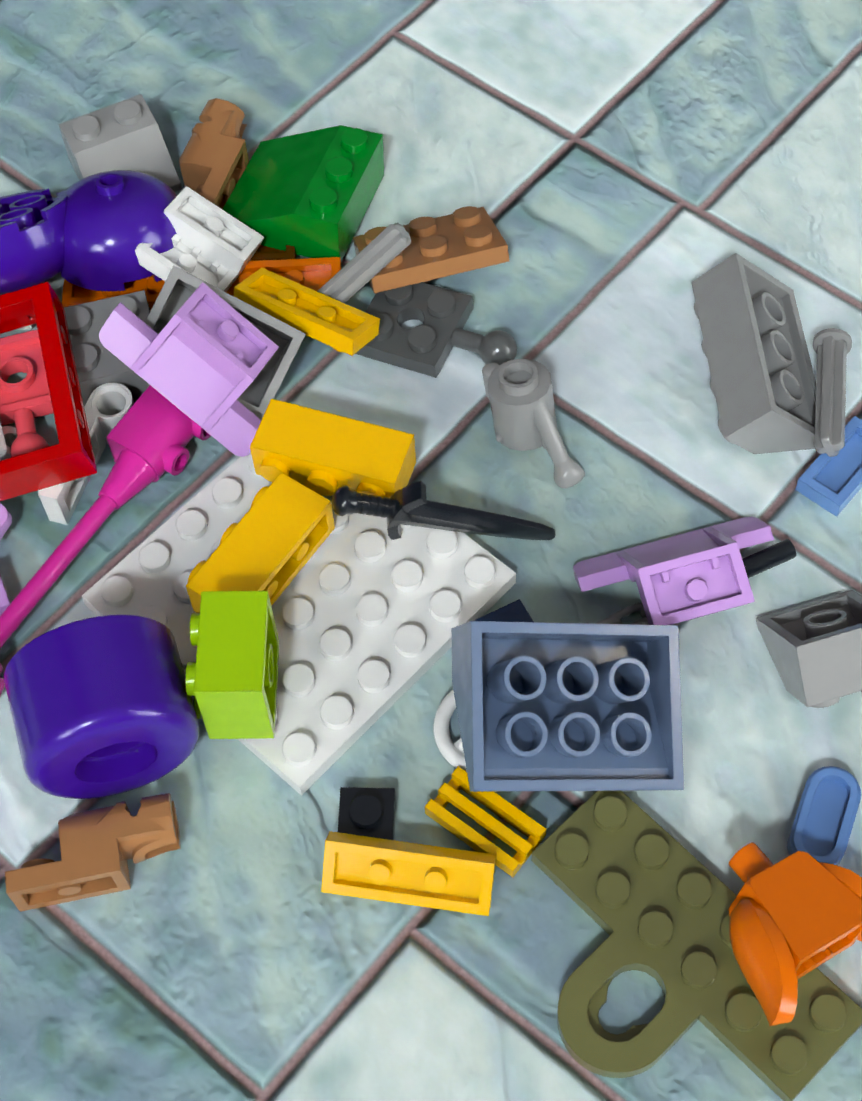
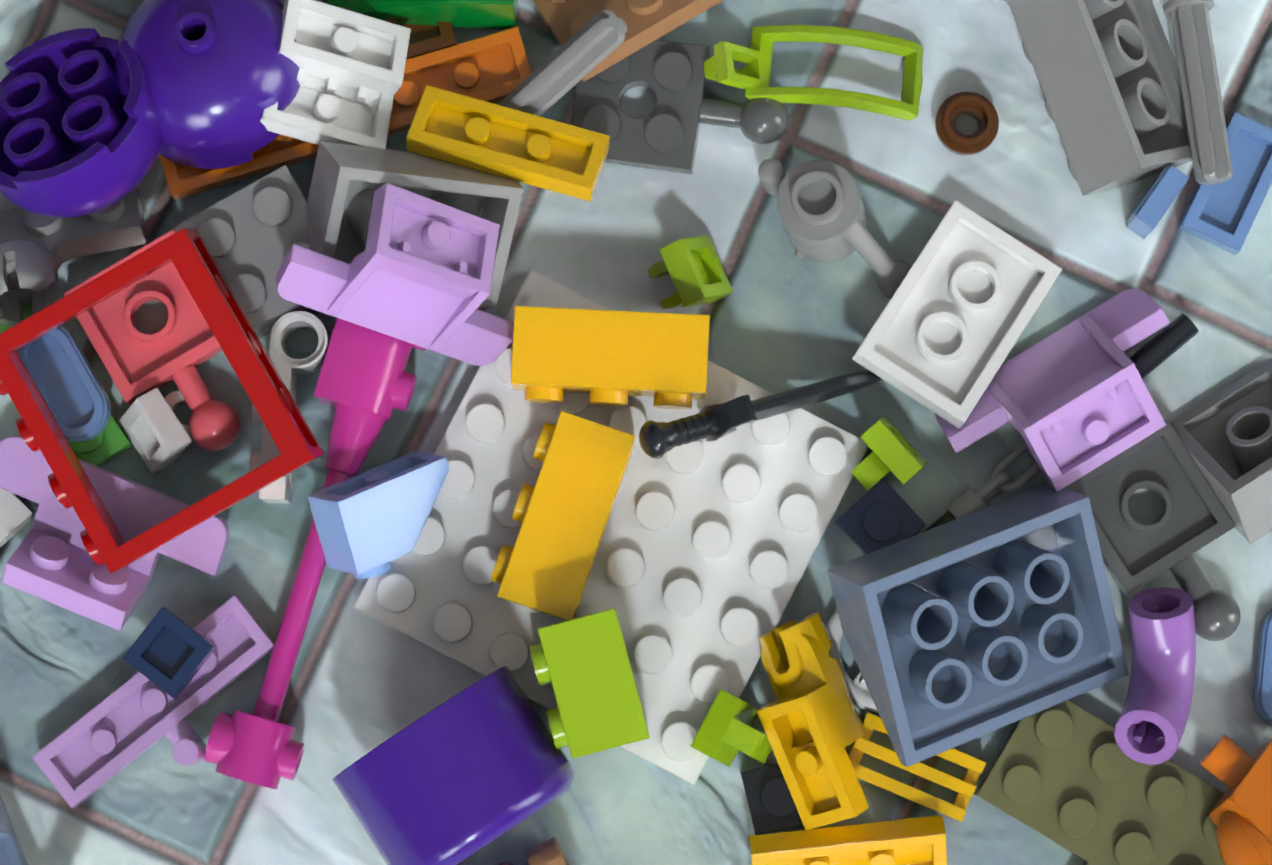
camera: 15 degrees left, 25 degrees up
none -> light blue slope [307,451,449,579]
none -> lime tile [647,235,733,309]
none -> lime tile [690,689,772,767]
none -> lime sword [703,25,923,121]
none -> yellow plate [757,612,869,831]
none -> lime tile [851,416,928,490]
none -> white plate [852,200,1062,429]
none -> reddish brown plate [935,92,999,155]
none -> dark grey plate [1065,418,1241,641]
none -> medium lavender cylinder [1114,587,1196,765]
none -> medium blue tile [1126,165,1190,239]

